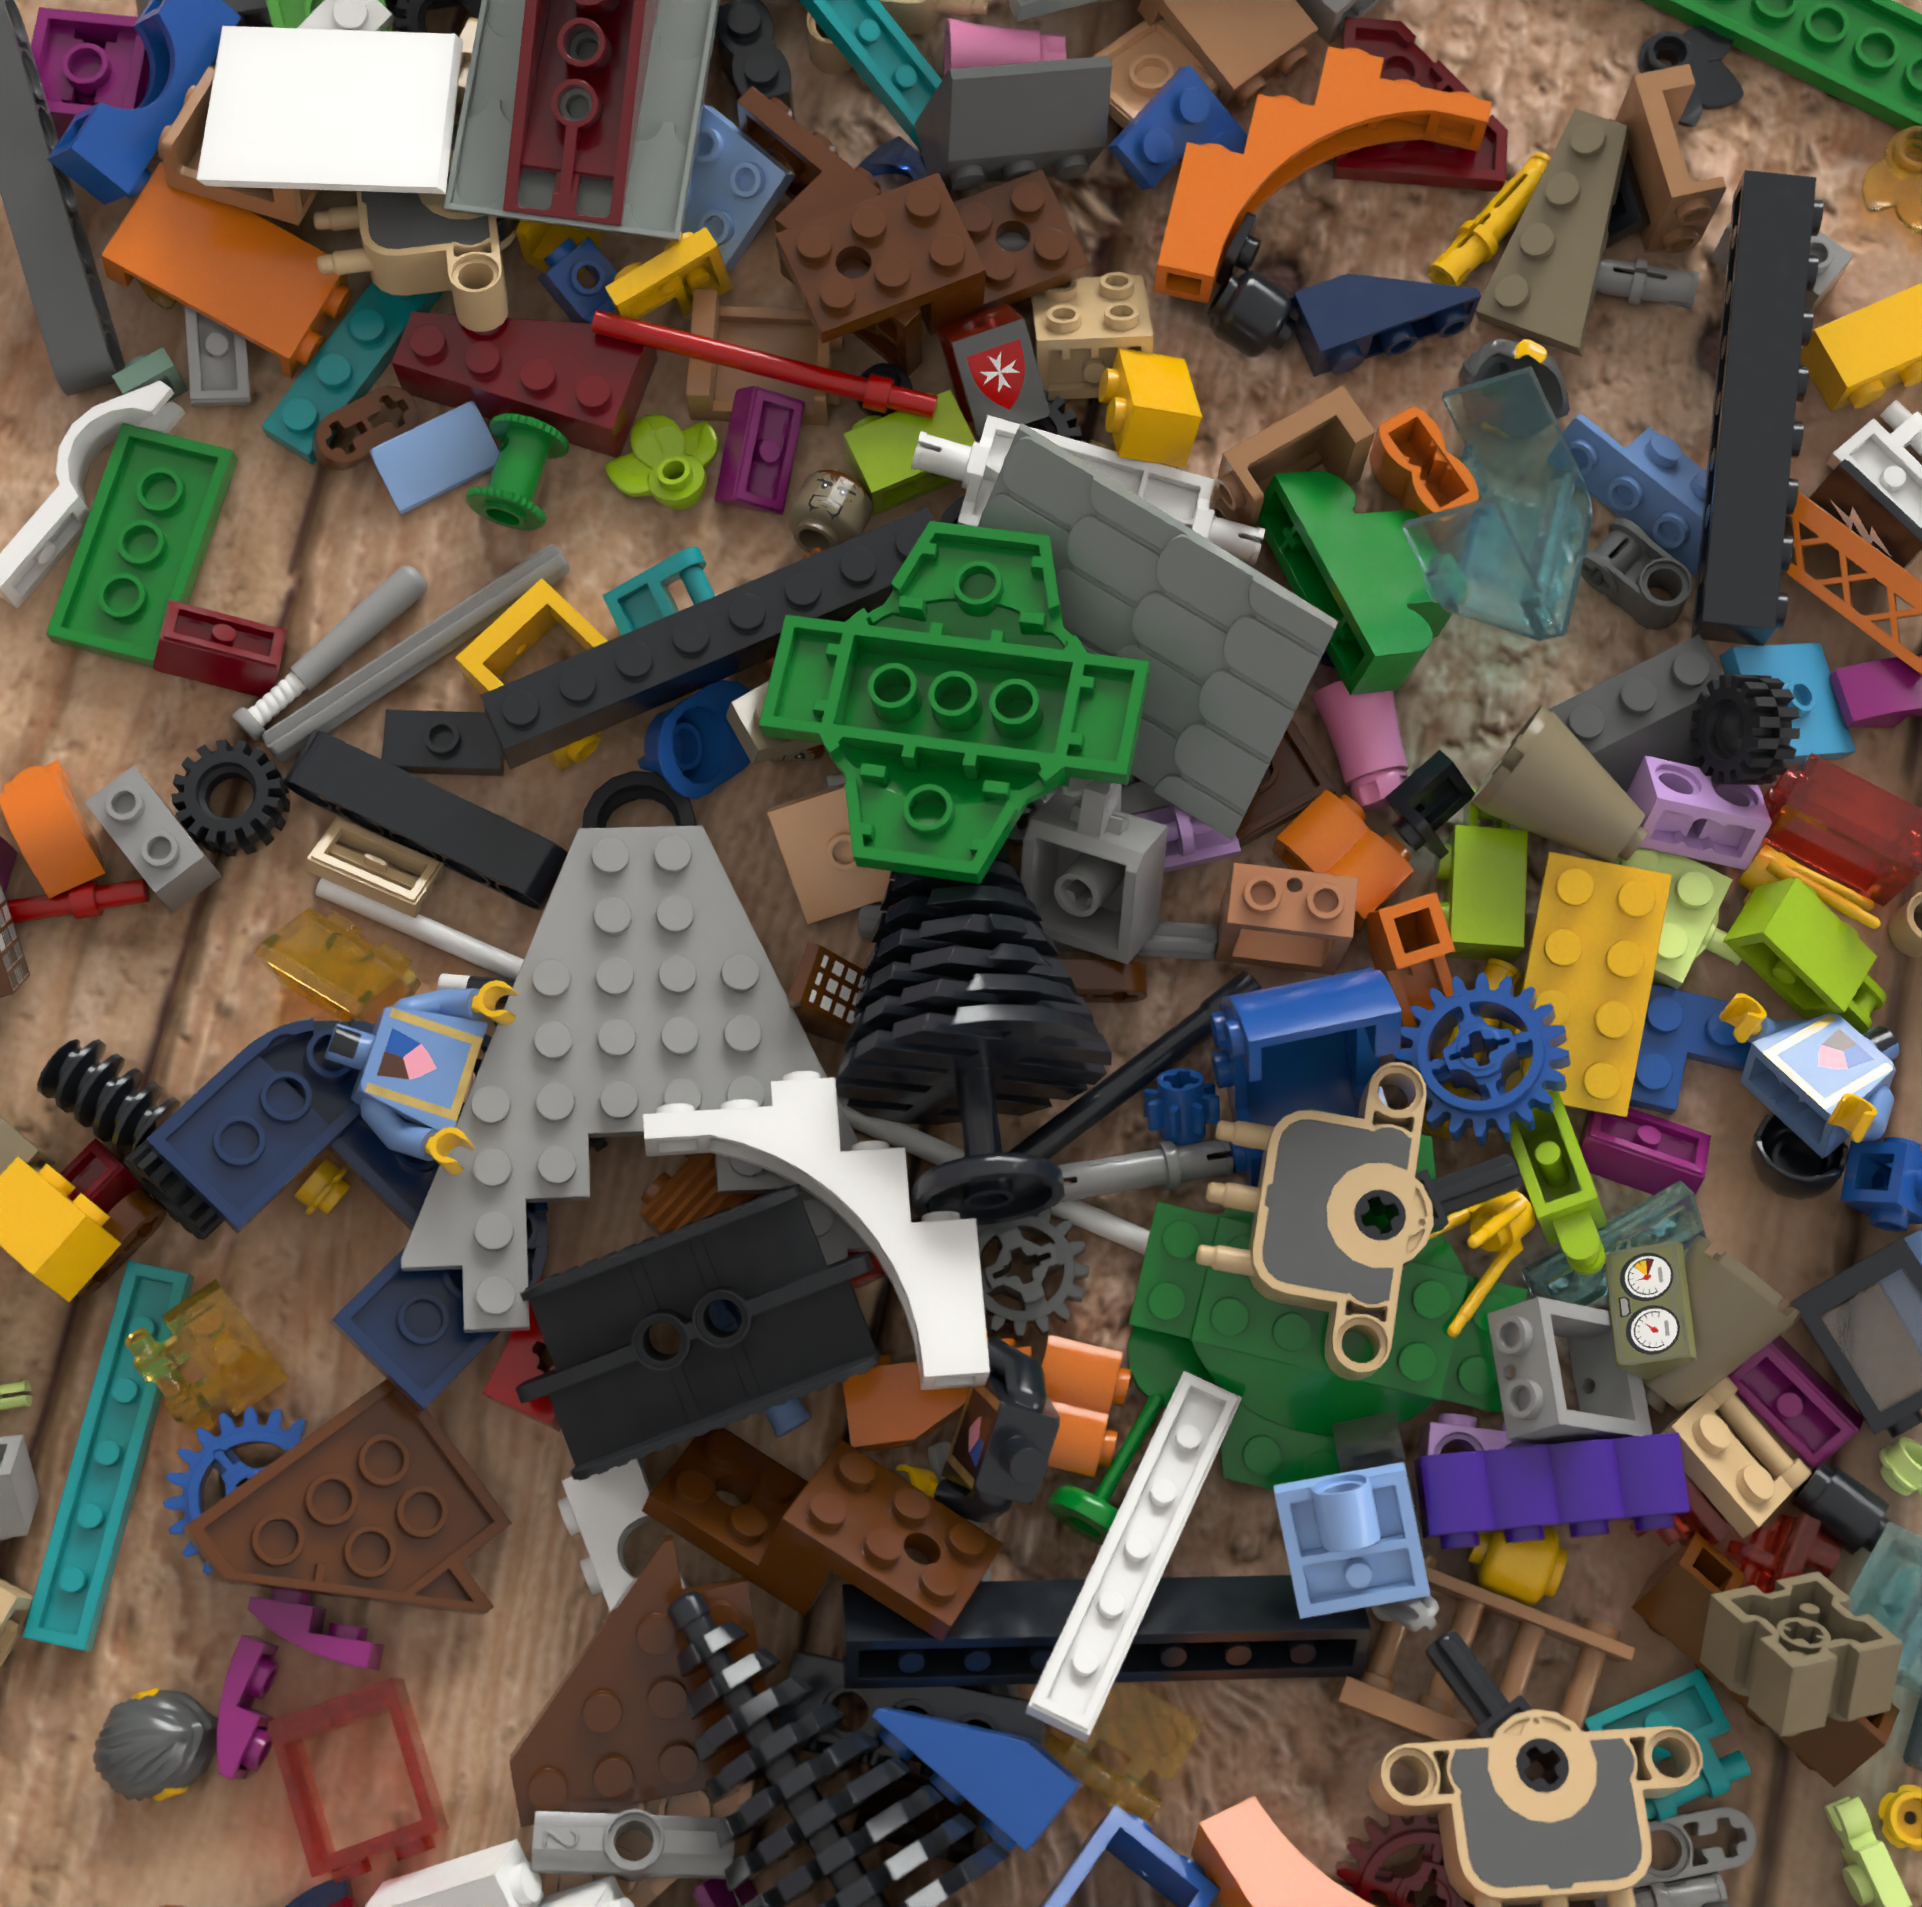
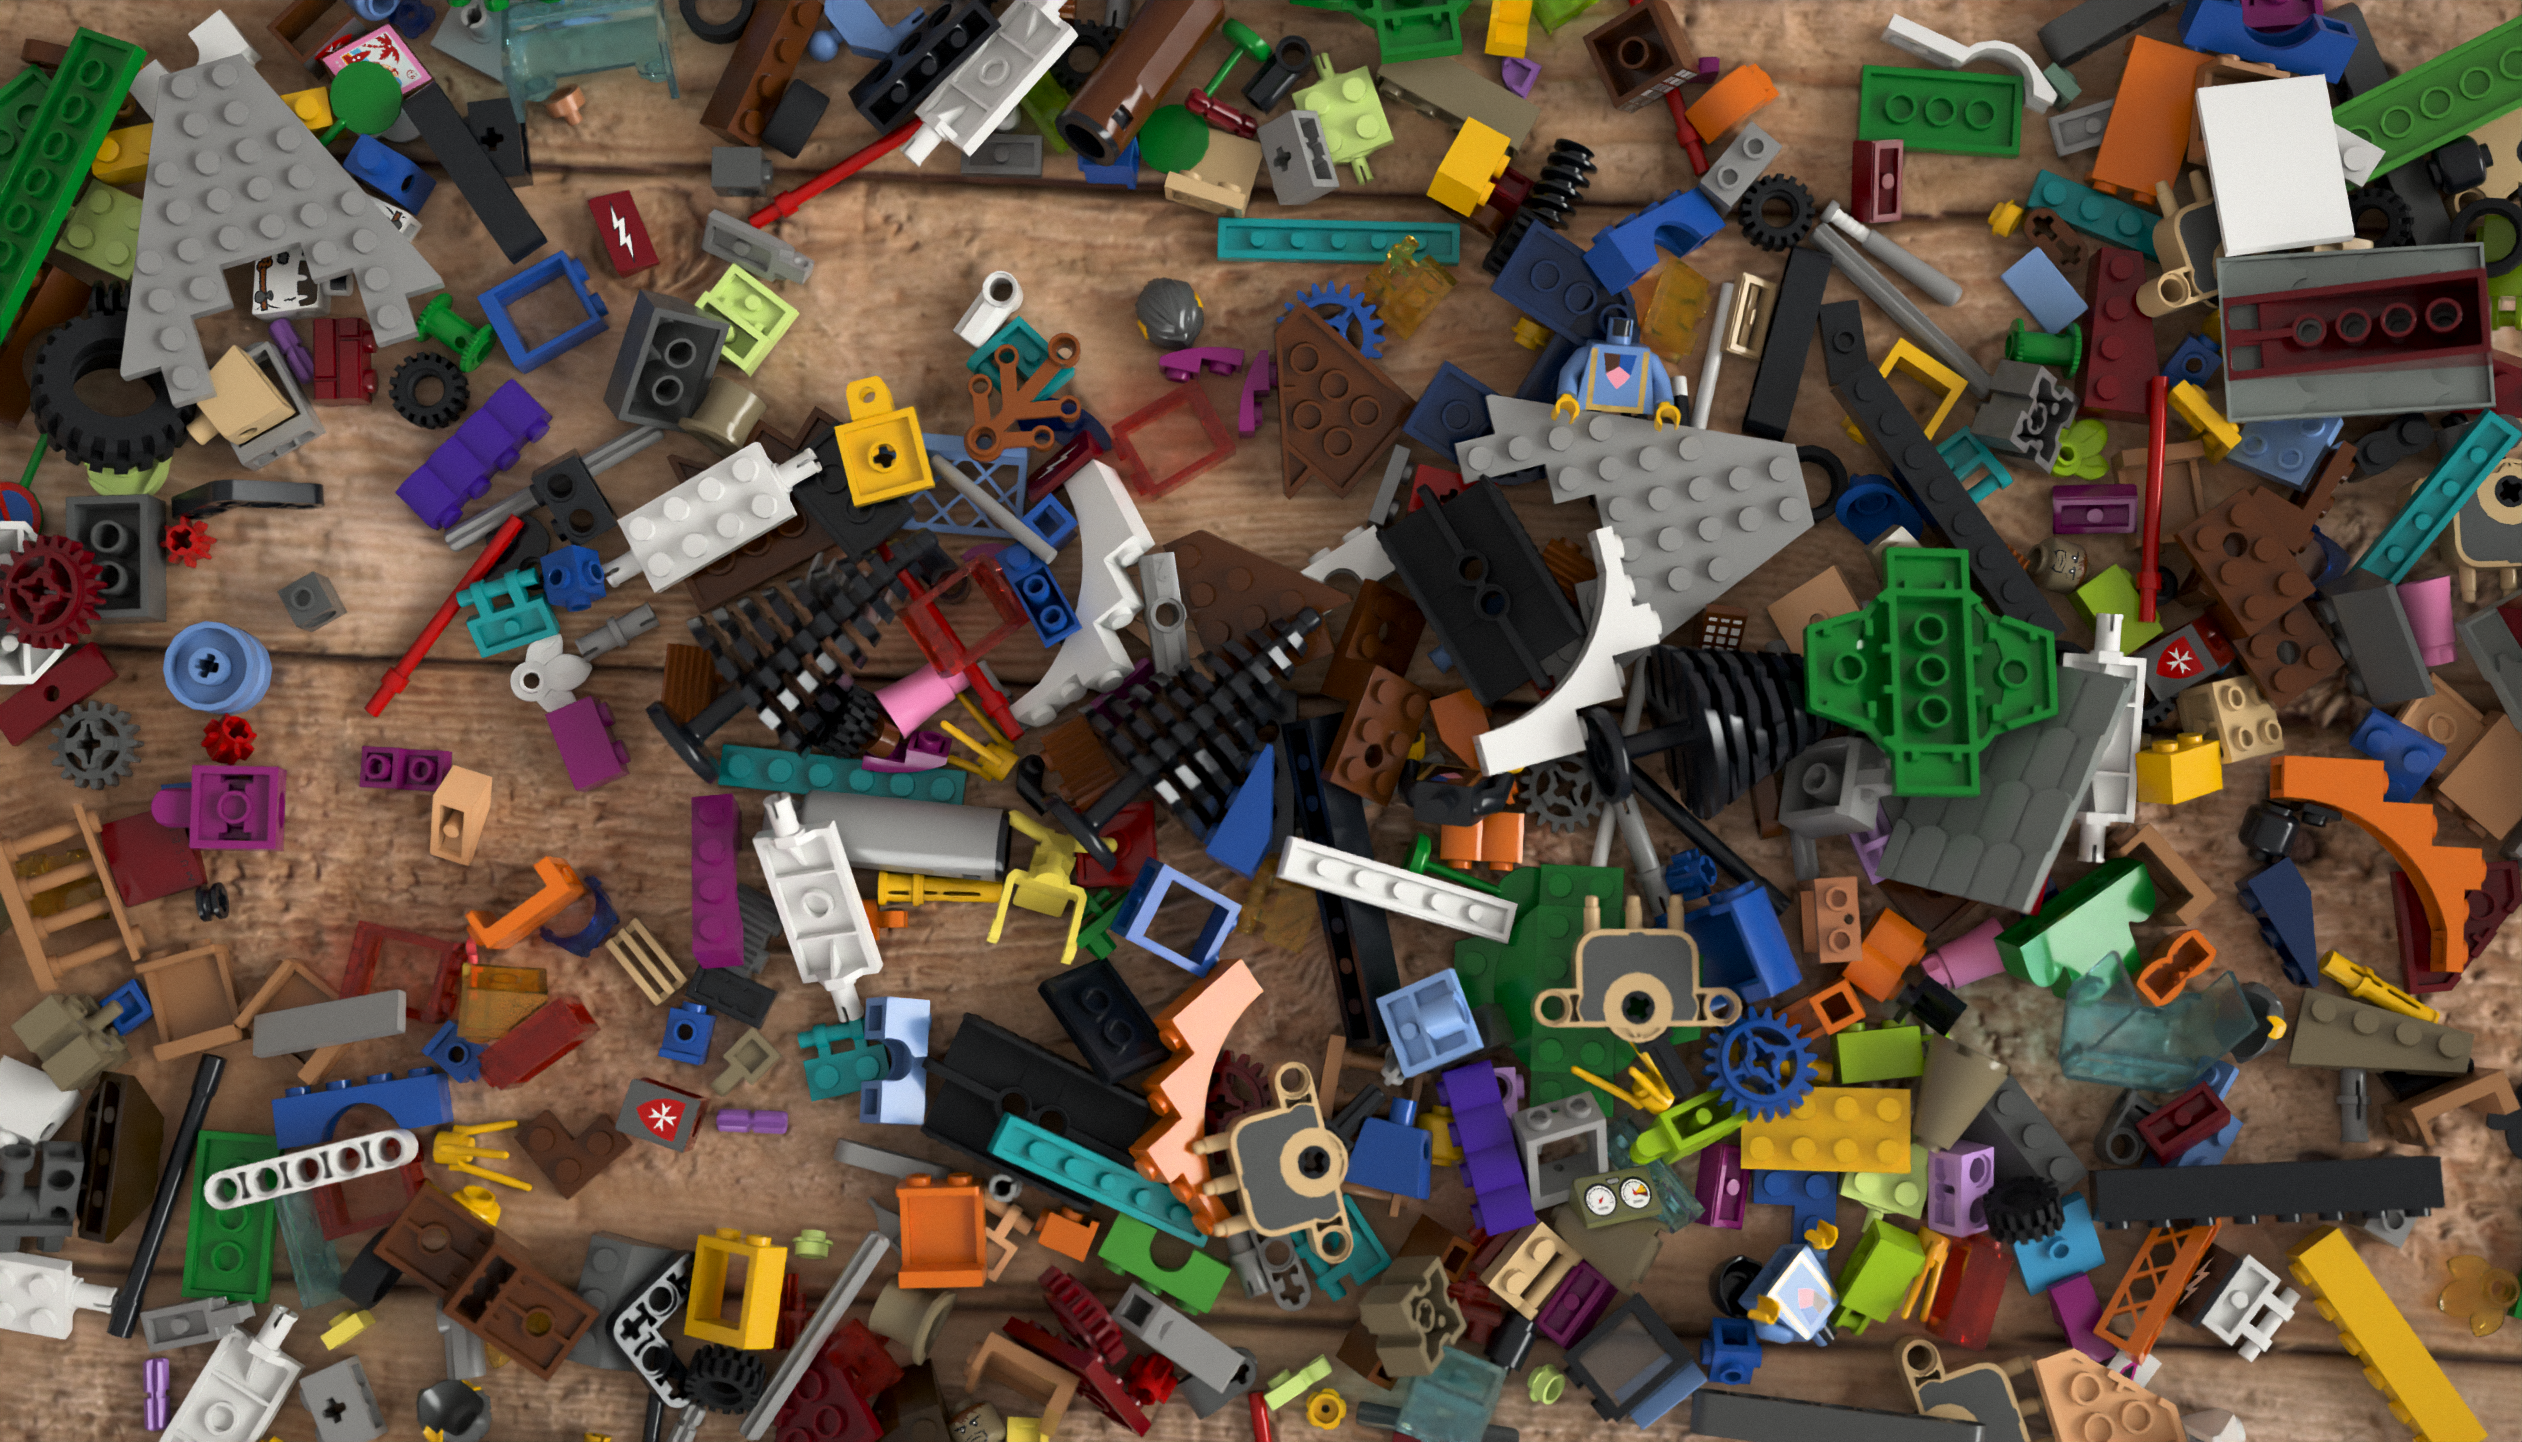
camera: 80 degrees right, 10 degrees up
none -> blue torso [1343,1096,1433,1199]
none -> flat silver plate [1366,444,1415,530]
none -> blue arch [1583,186,1726,296]
none -> flat silver brick [1970,359,2081,474]
none -> yellow plate [1988,199,2024,238]
none -> dark red slope [2135,1080,2231,1167]

